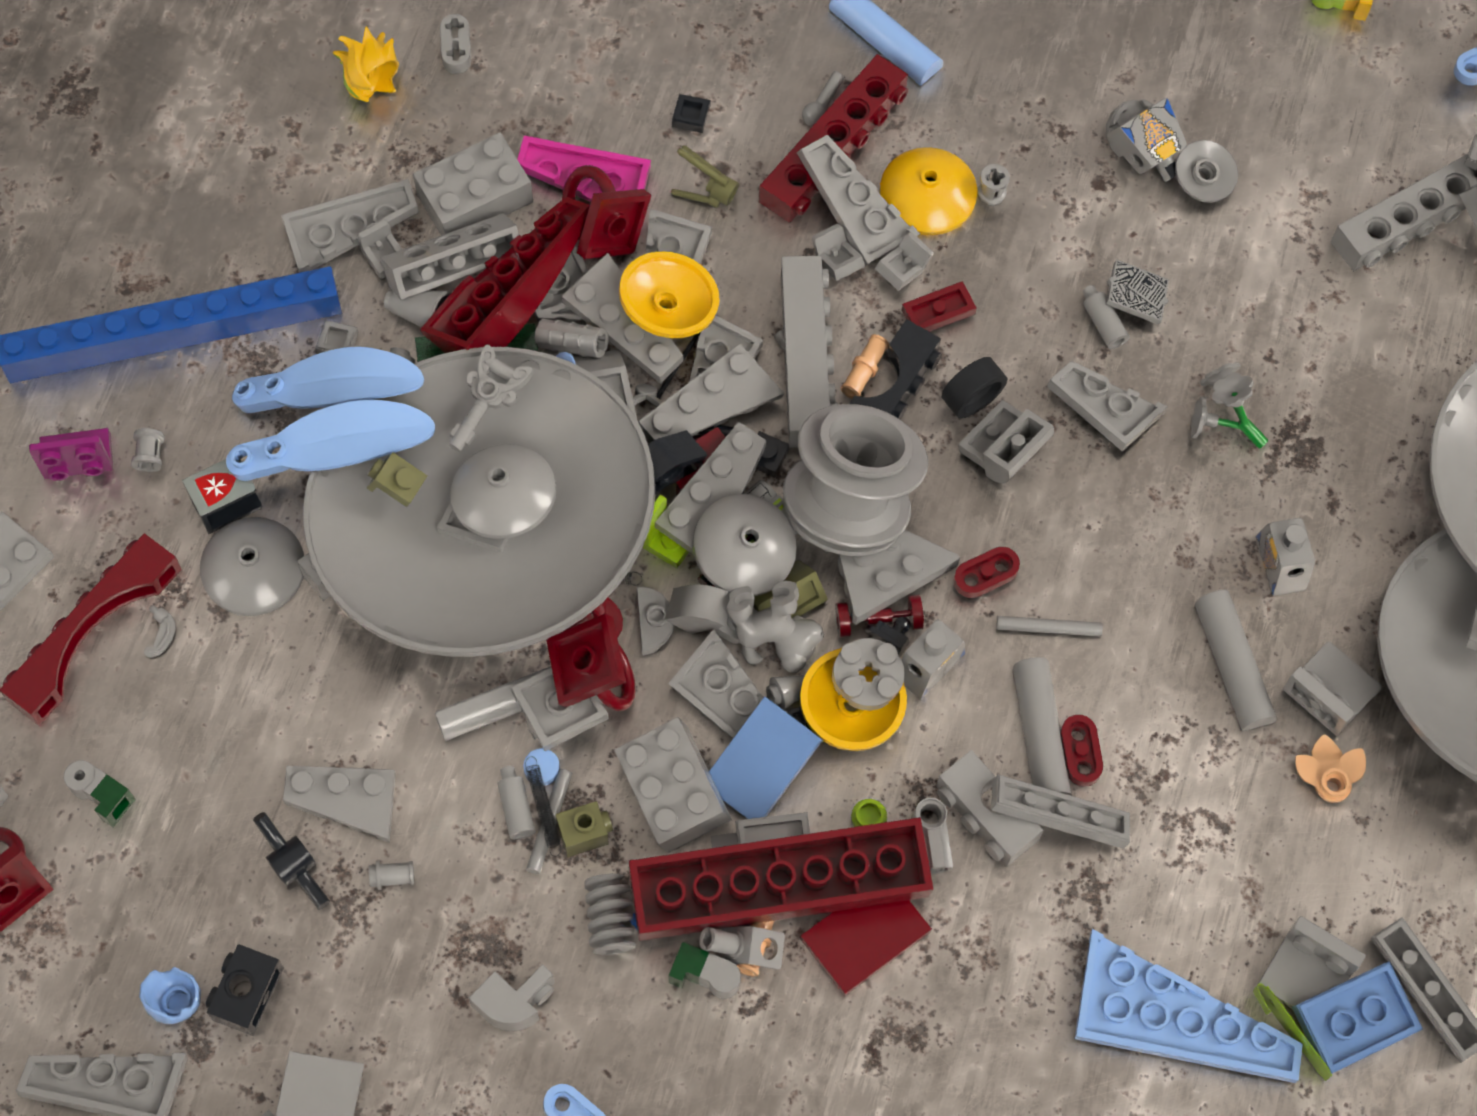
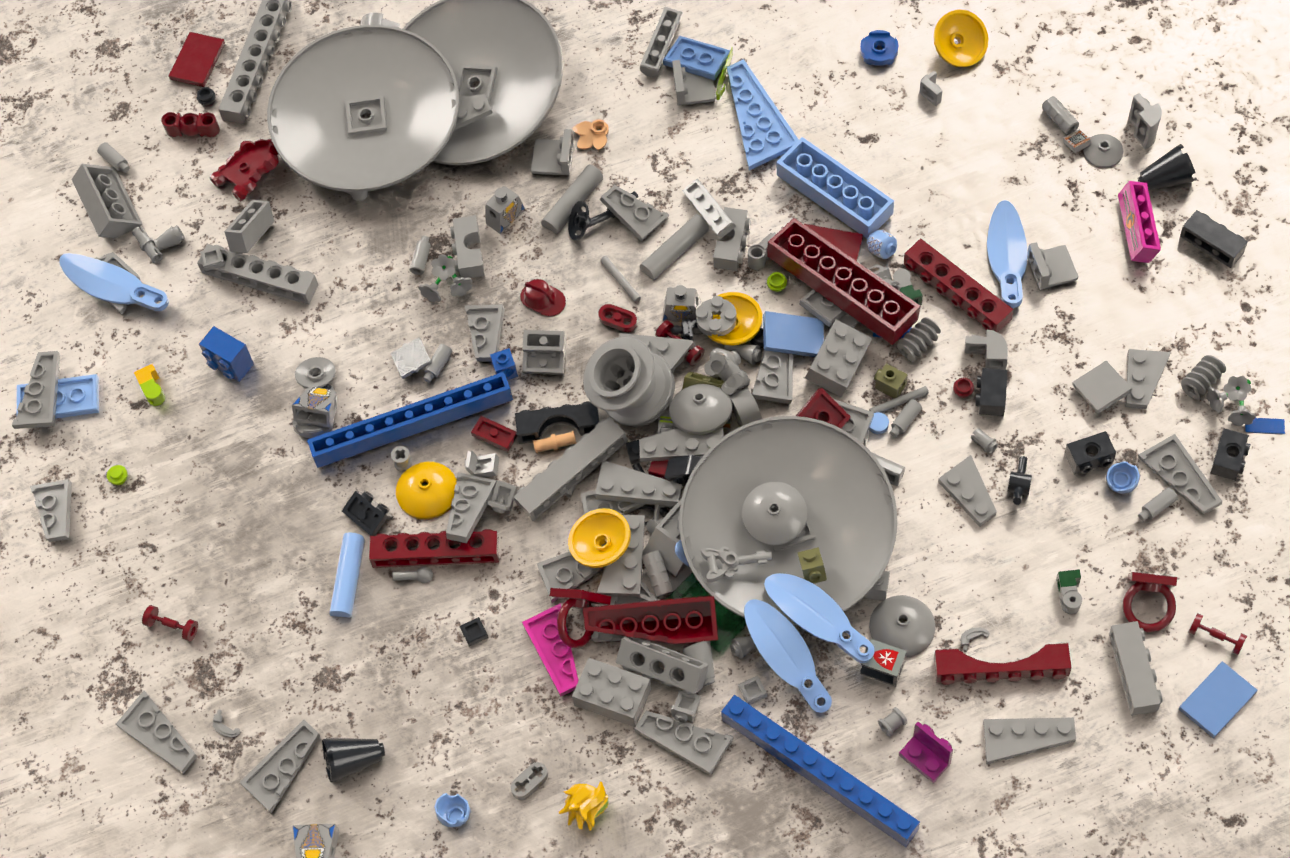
camera: 120 degrees left, 5 degrees down
black piece [525,756,561,857] -> none
olive plant [671,145,739,209] -> none
black tyre [941,357,1008,419] -> none
dark red plate [1061,714,1103,787] -> none
none -> blue brick [199,326,254,382]
none -> blue brick [307,372,513,468]
none -> black bracket [341,491,394,536]
none -> light grey cylinder [409,236,431,275]
none -> light grey arch [450,215,485,279]
none -> blue brick [490,348,518,380]
none -> dark red piece [520,279,566,316]
none -> black dish [568,191,639,240]
none -> light grey wing [599,185,669,241]
none -> light blue brick [776,137,894,239]
none -> light blue head [867,230,897,259]
none -> dark red brick [904,238,1013,333]
none -> dark red plate [953,377,974,398]
none -> black brick [975,368,1008,416]
none -> light grey cylinder [1138,487,1178,521]

